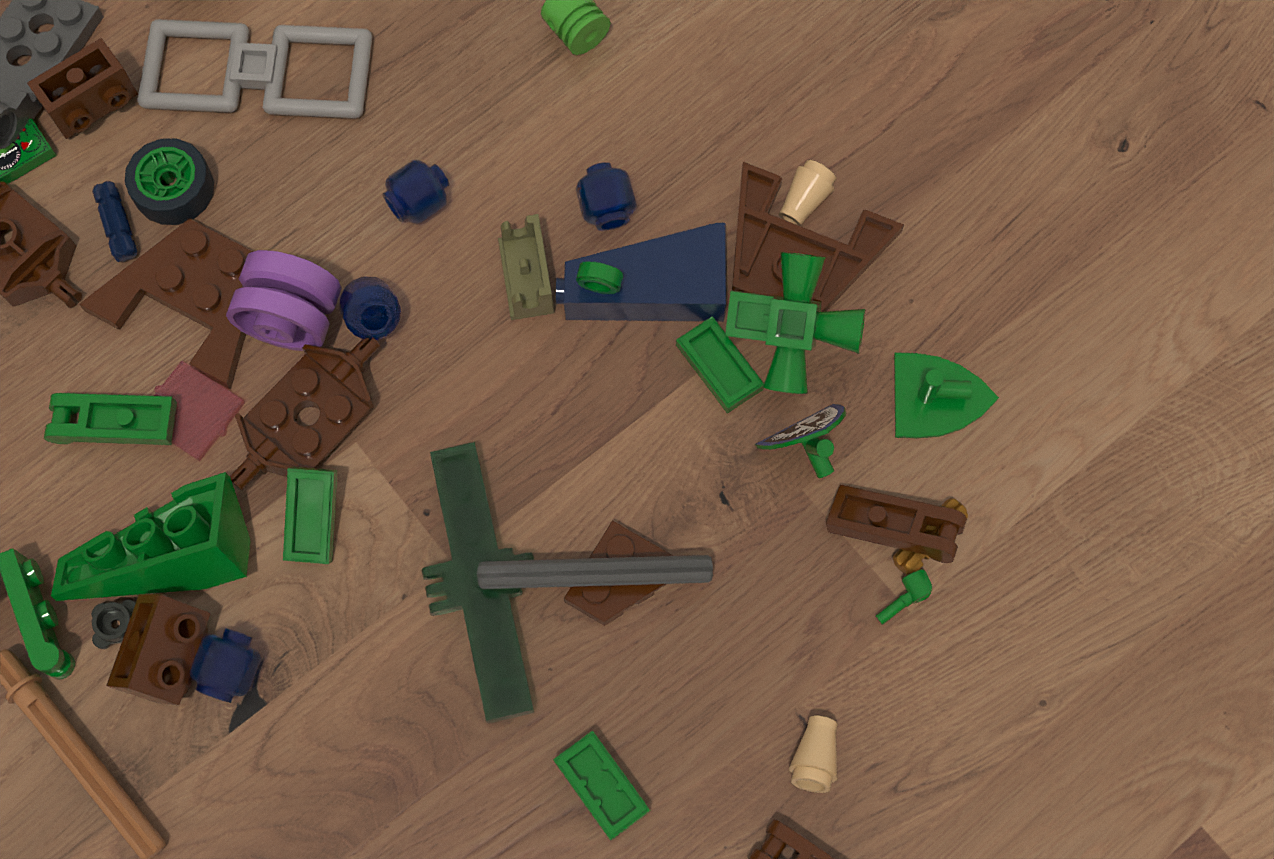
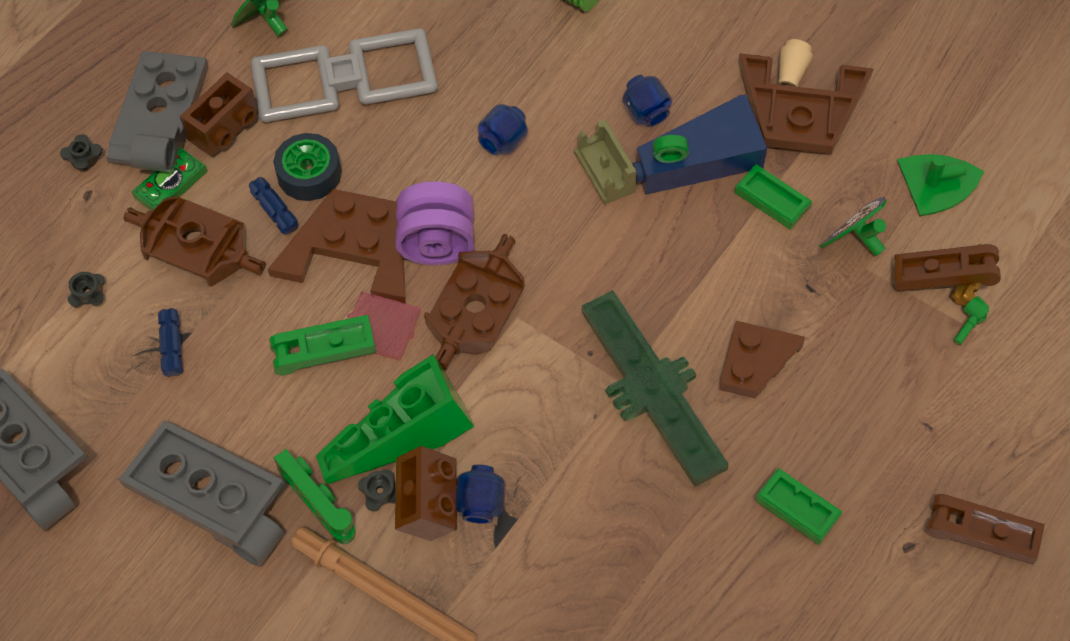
camera: 15 degrees left, 10 degrees down
green tile [283,467,338,564] -> none
clear blue head [339,276,401,340] -> none
dark grey axle [477,555,713,589] -> none
green brick [725,252,866,394] -> none
tan cone [789,716,837,793] -> none

